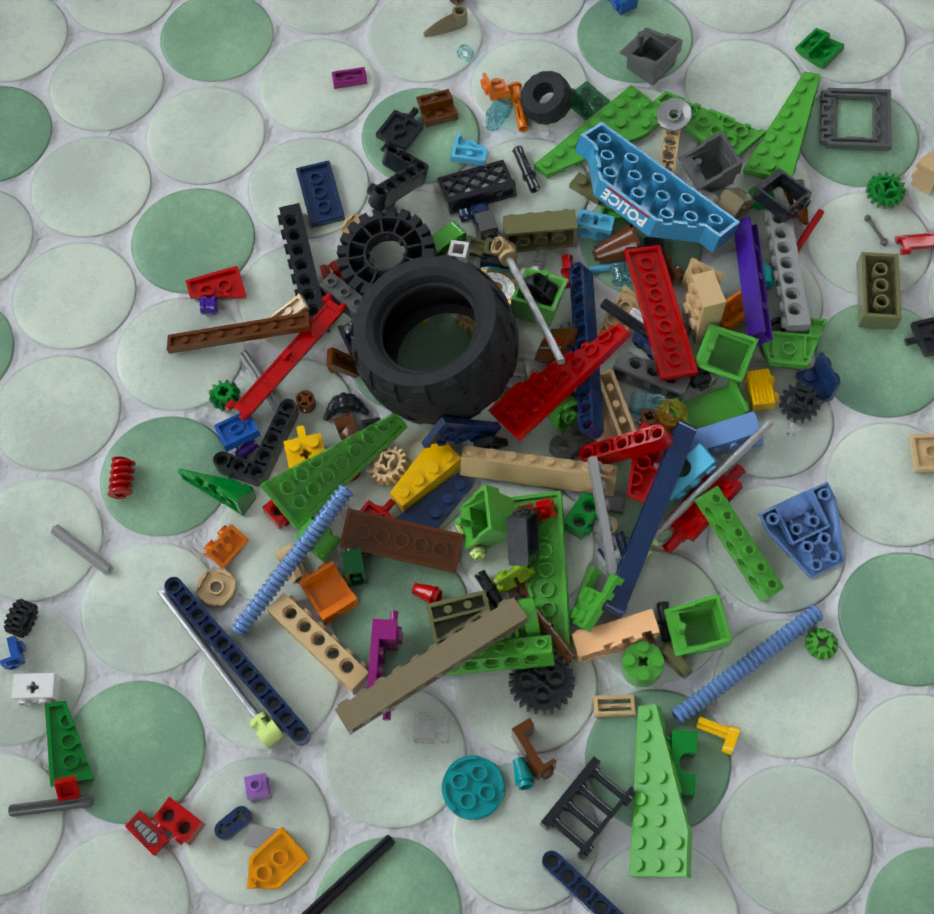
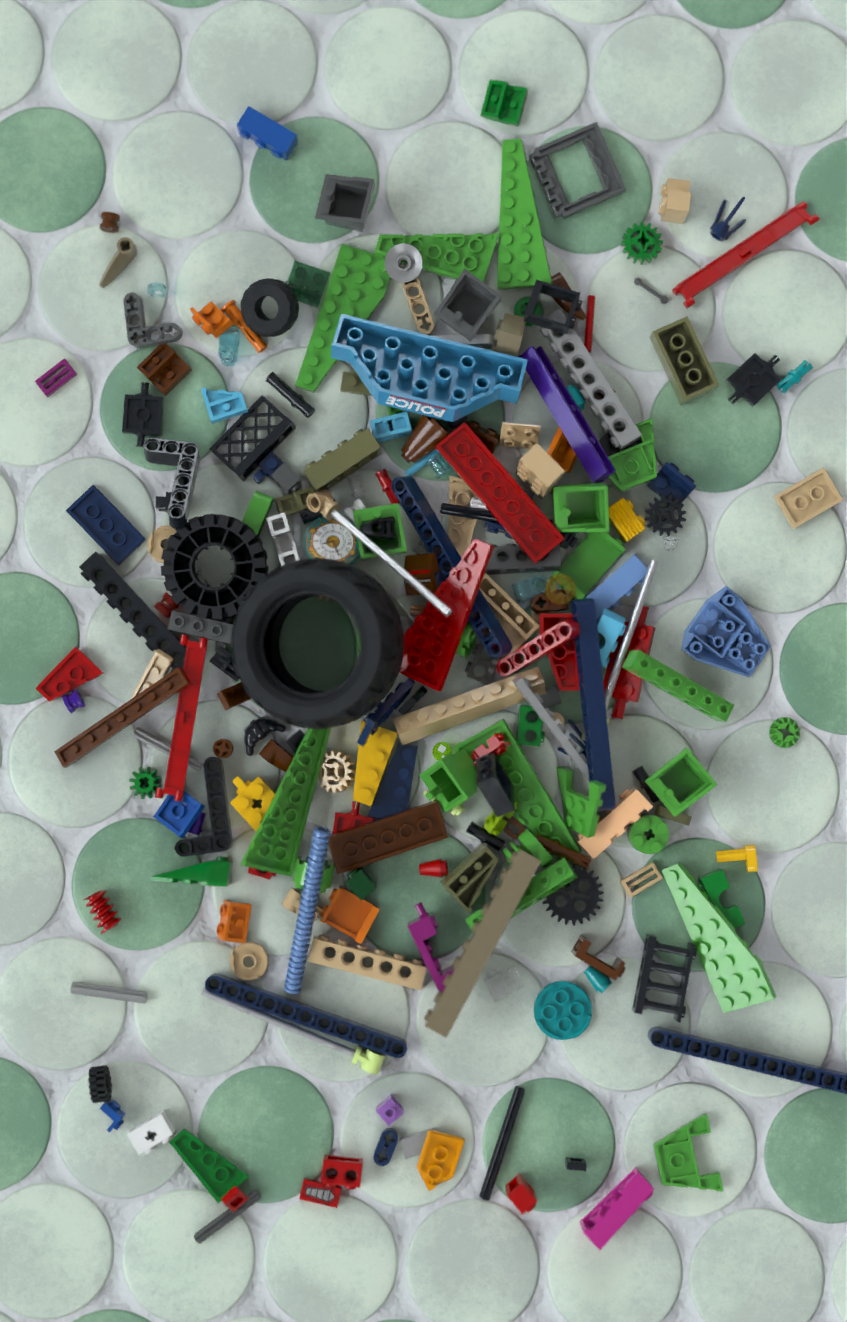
camera: 35 degrees left, 20 degrees up
medium blue piece [672,605,823,725] -> none
none -> dark grey beam [124,292,183,348]

